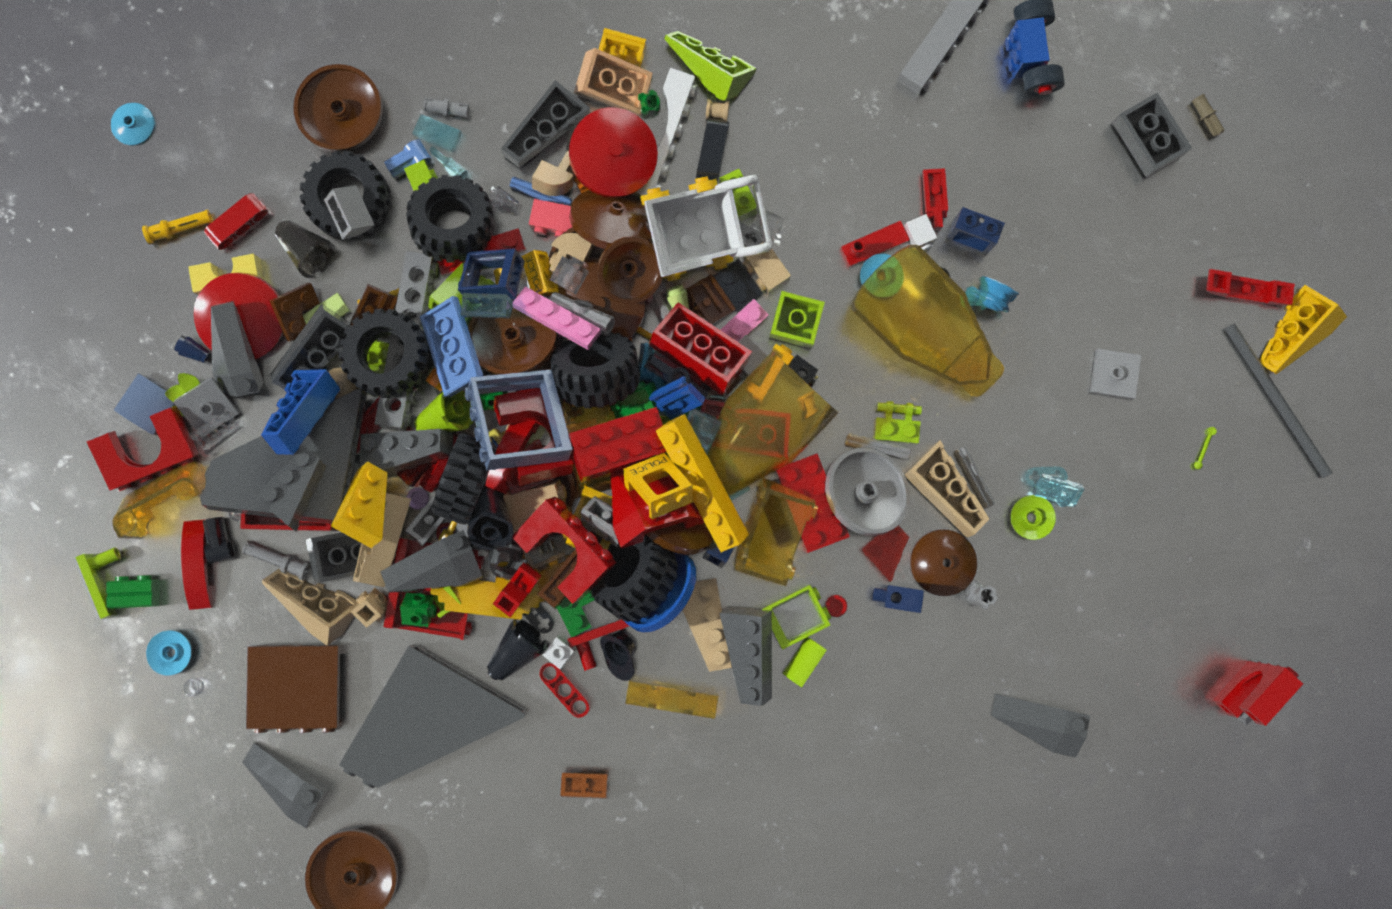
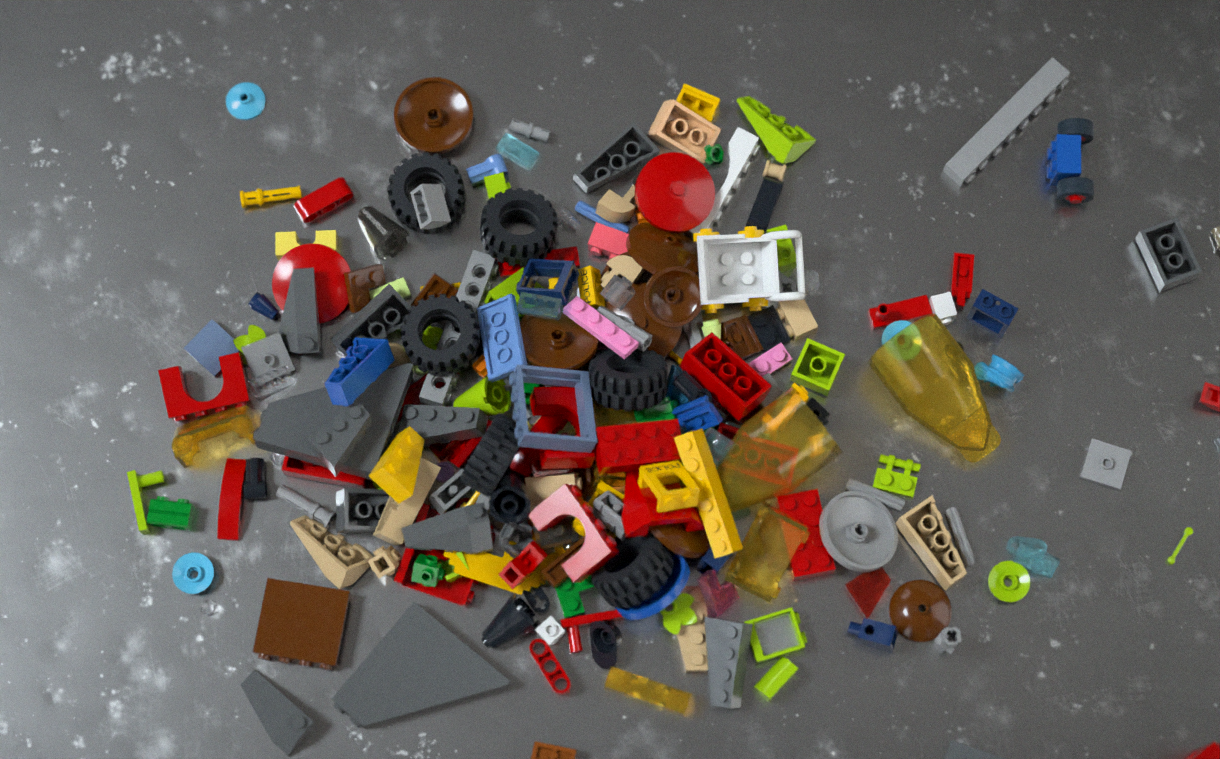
camera: 10 degrees right, 10 degrees down
clear light blue axle [429,146,468,179] -> none
red tile [824,595,847,617] -> none
none -> lime plate [659,593,697,635]
none -> clear pink plate [697,570,739,617]

